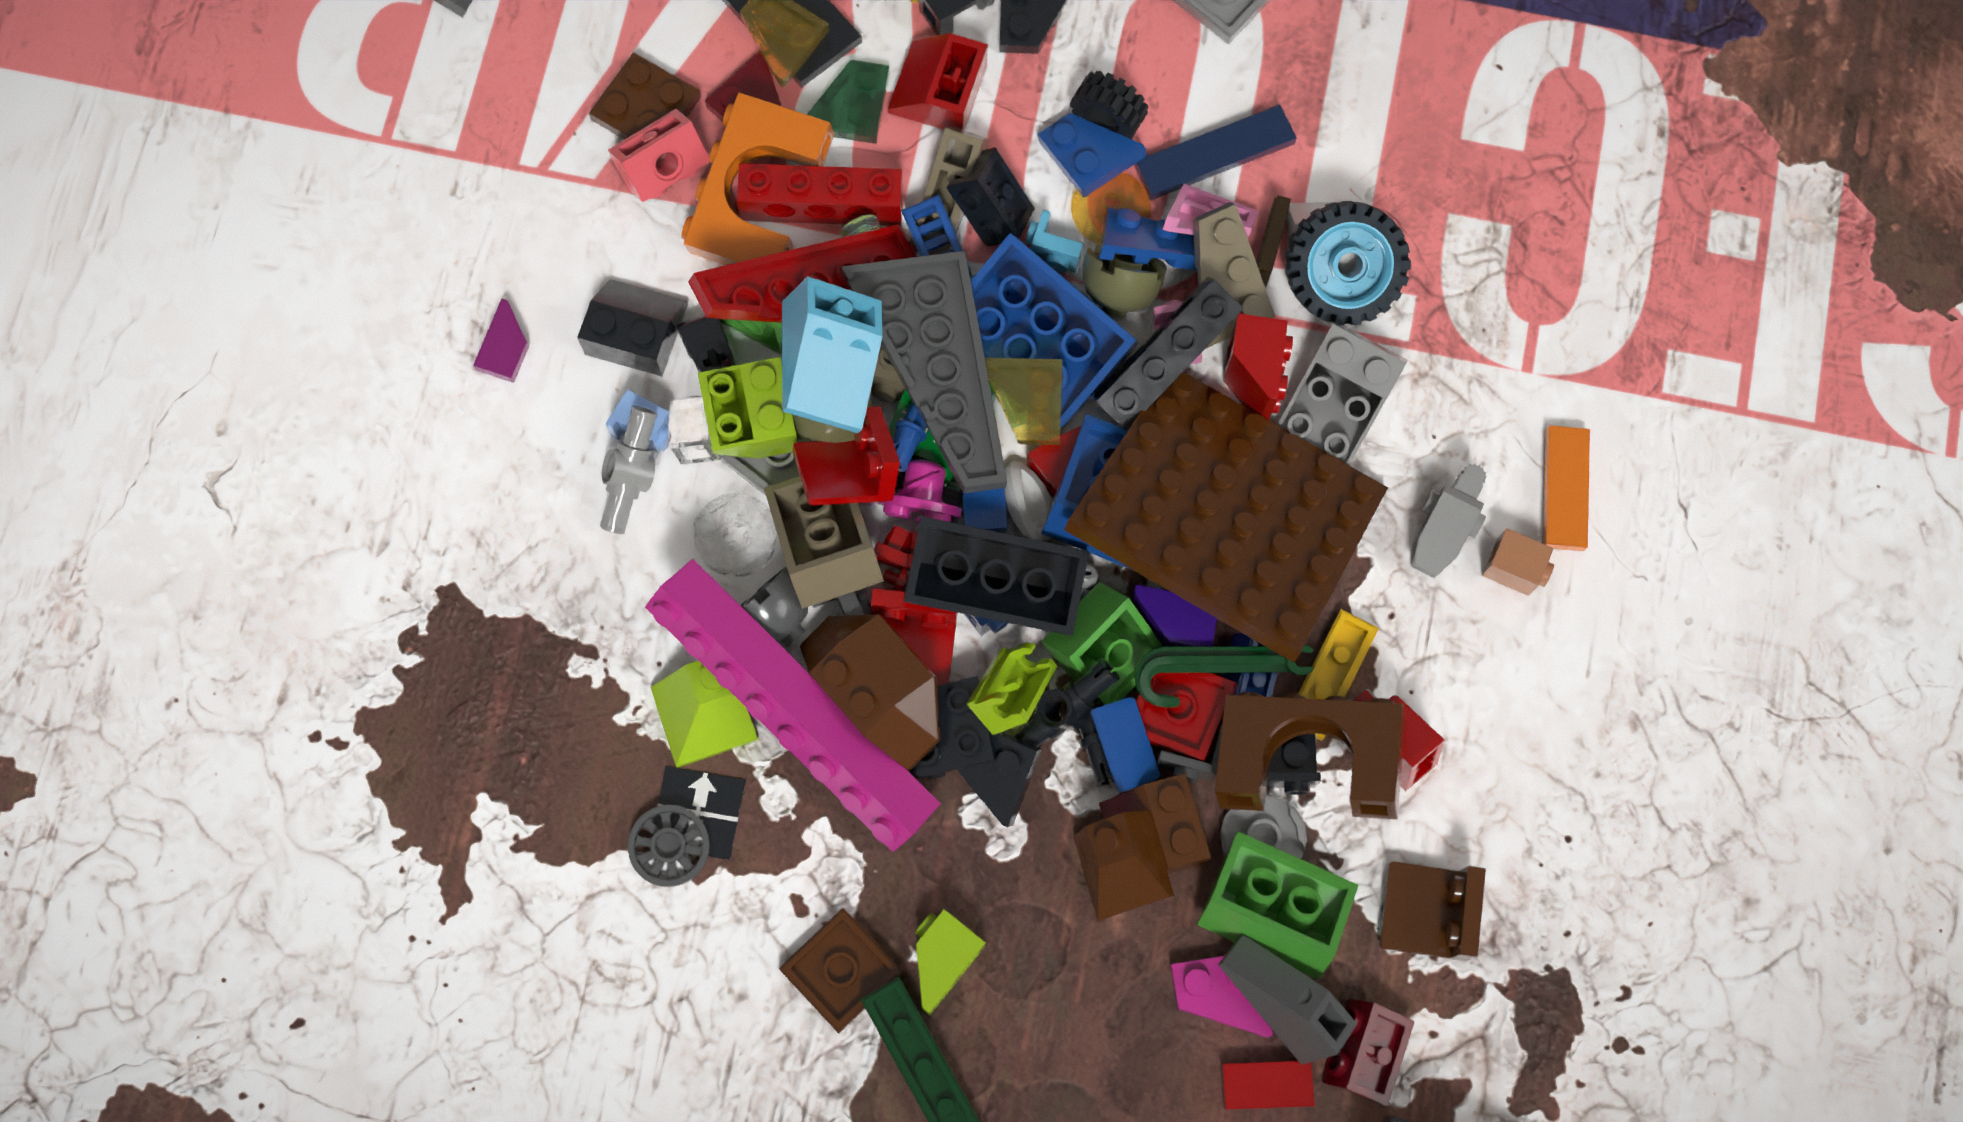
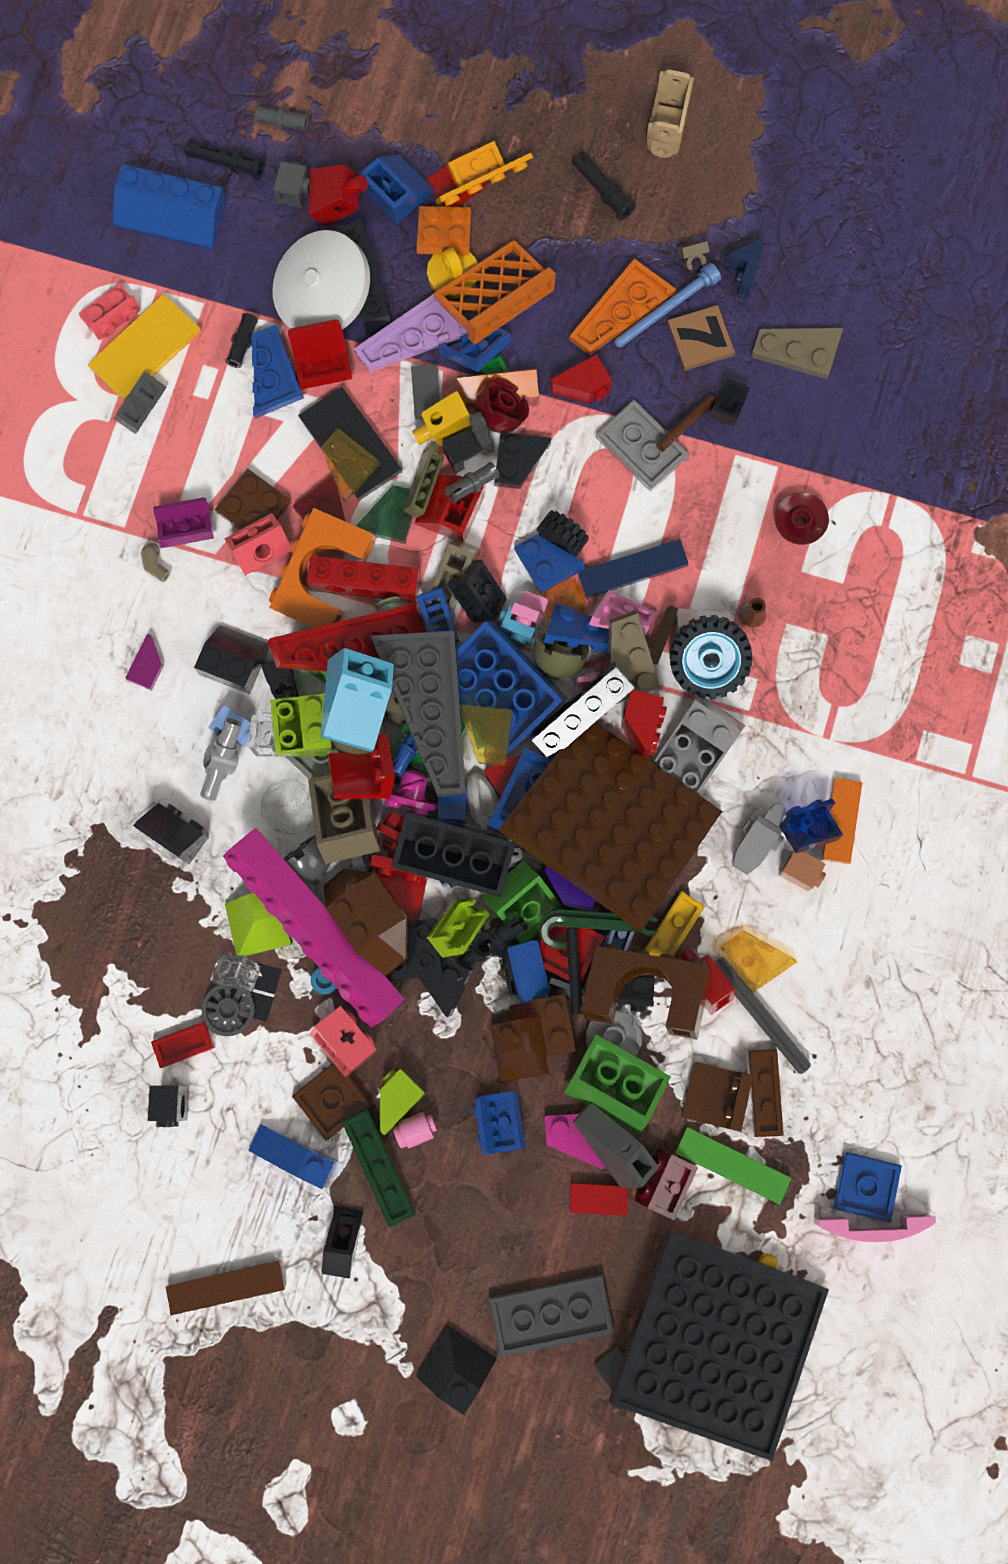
camera: 10 degrees right, 5 degrees up
none -> black slope [133,803,209,865]
none -> dark tan arm [140,543,170,582]
none -> black brick [147,1085,189,1127]
none -> red tile [151,1022,215,1068]
none -> magenta bracket [153,497,214,548]
none -> clear bracket [210,955,260,992]
none -> blue slope [248,1124,338,1189]
none -> coral brick [310,1006,377,1077]
none -> dark azure tile [311,968,337,995]
none -> bright pink brick [393,1111,437,1149]
none -> olive piece [403,449,444,518]
none -> dark grey pin [445,462,499,504]
none -> blue bracket [474,1091,526,1155]
none -> bright pink bracket [510,591,549,626]
none -> black bar [566,928,582,1015]
none -> bright green tile [675,1127,792,1205]
none -> dark grey axle [715,957,811,1074]
none -> clear yellow wing [720,930,797,993]
none -> reddish brown cone [739,598,767,627]
none -> reddish brown tile [748,1049,784,1137]
none -> dark red dish [775,492,829,545]
none -> clear blue bracket [779,799,843,853]
none -> bright pink slope [814,1214,936,1242]
none -> blue tile [833,1151,902,1223]

